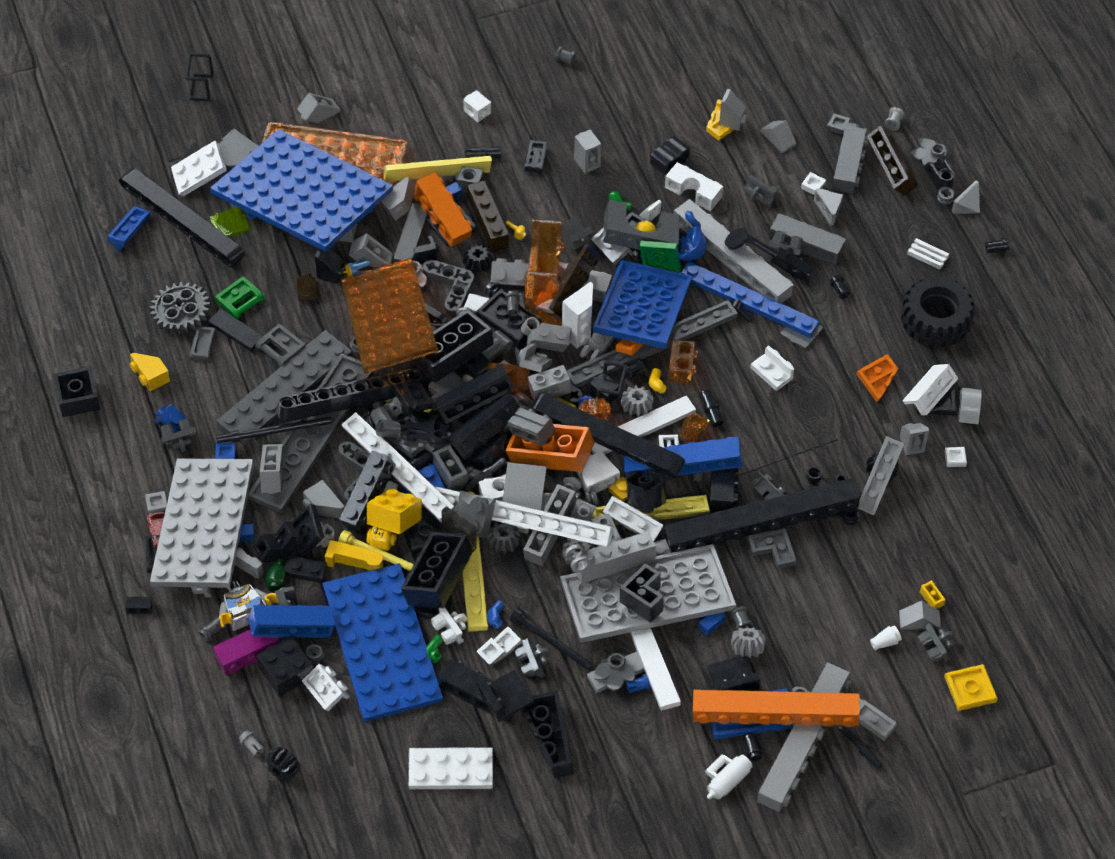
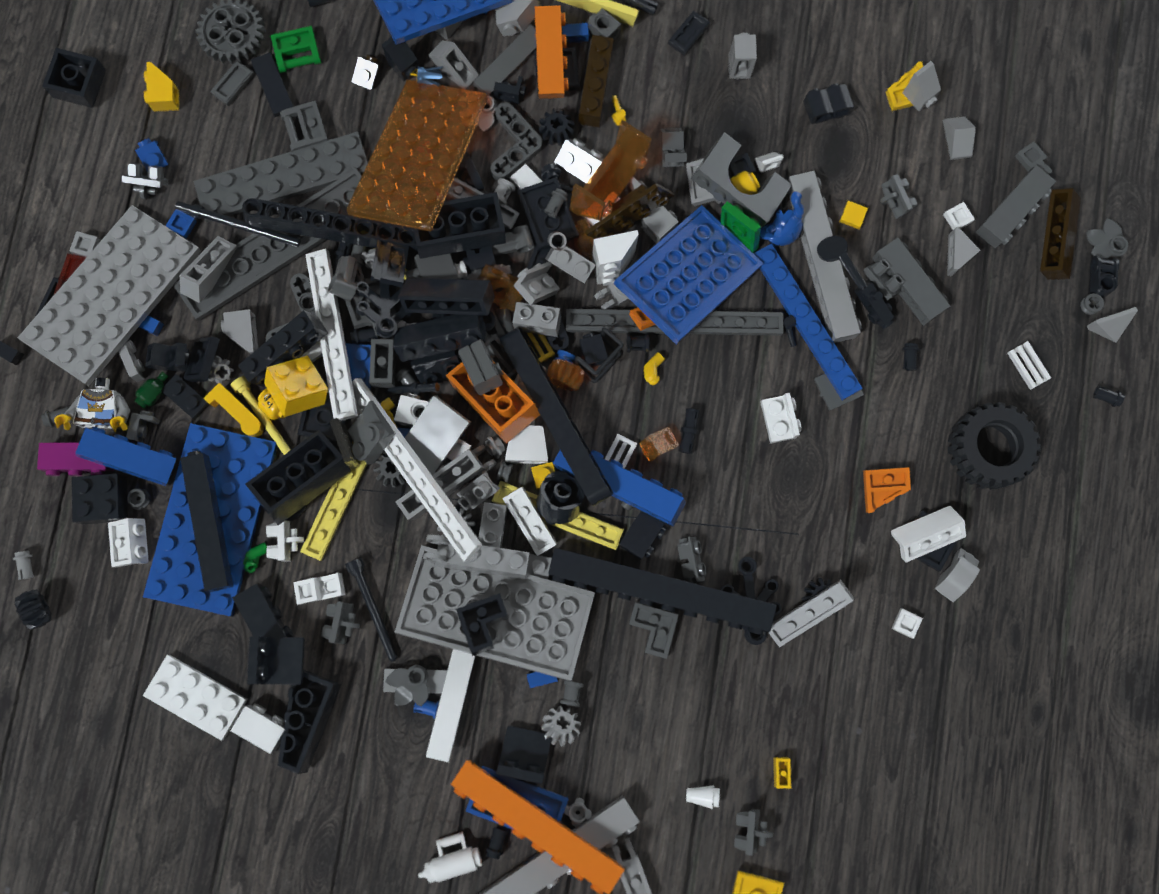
camera: 25 degrees right, 25 degrees up
blue arm [487,600,505,629] -> none
white tile [591,396,696,455] -> none
green arm [609,191,632,212] -> none
light grey gear [621,385,653,417] -> none
white arch [665,162,723,211] -> none
clear orange brick [668,340,698,383] -> none
light grey bush [884,107,904,131] -> none
light grey slope [899,601,941,630] -> none
light grey slope [900,423,929,455] -> none
none -> black brick [180,451,234,592]
none -> white brick [231,703,285,754]
none -> yellow tile [839,201,868,229]

